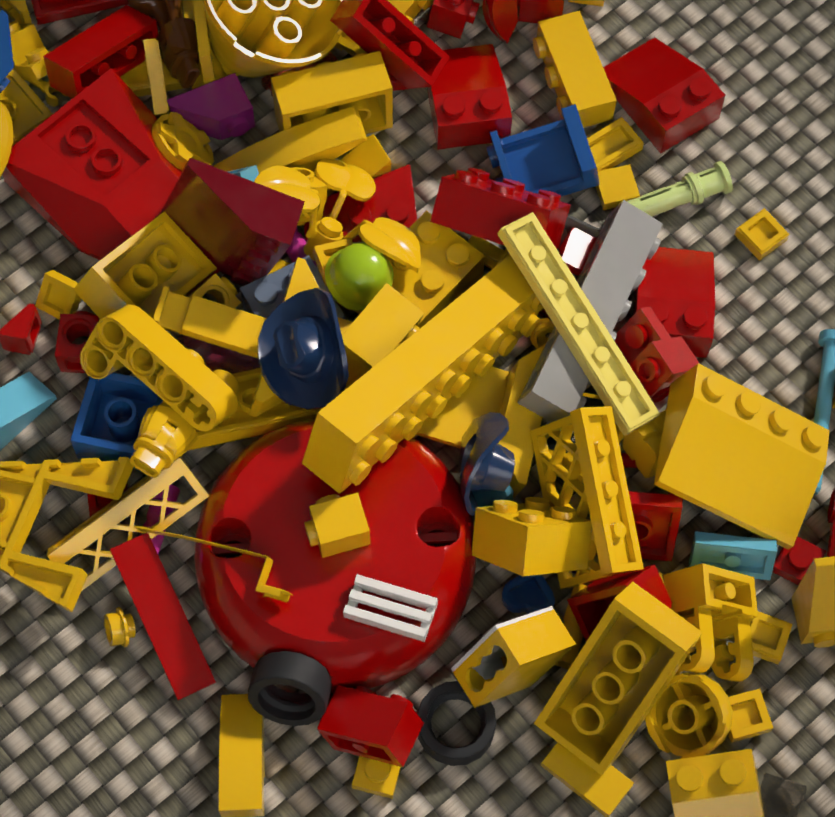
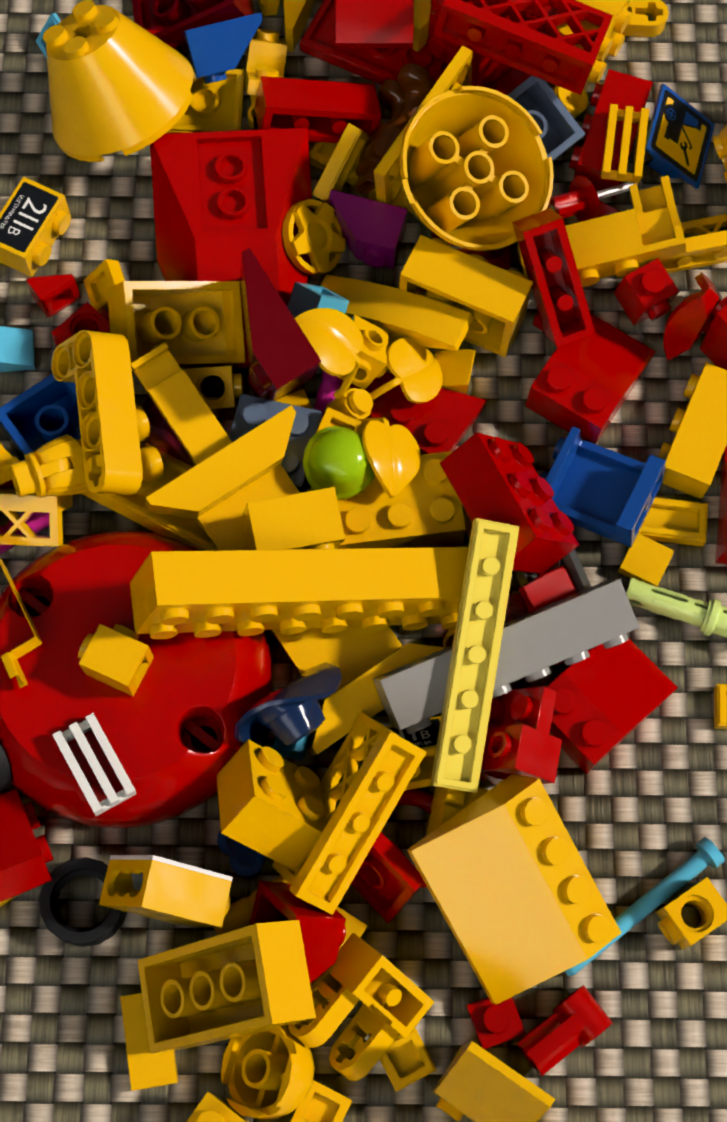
camera: 40 degrees right, 5 degrees up
dark blue hat [258,288,349,410] -> none
medium azure plate [689,532,777,580] -> none

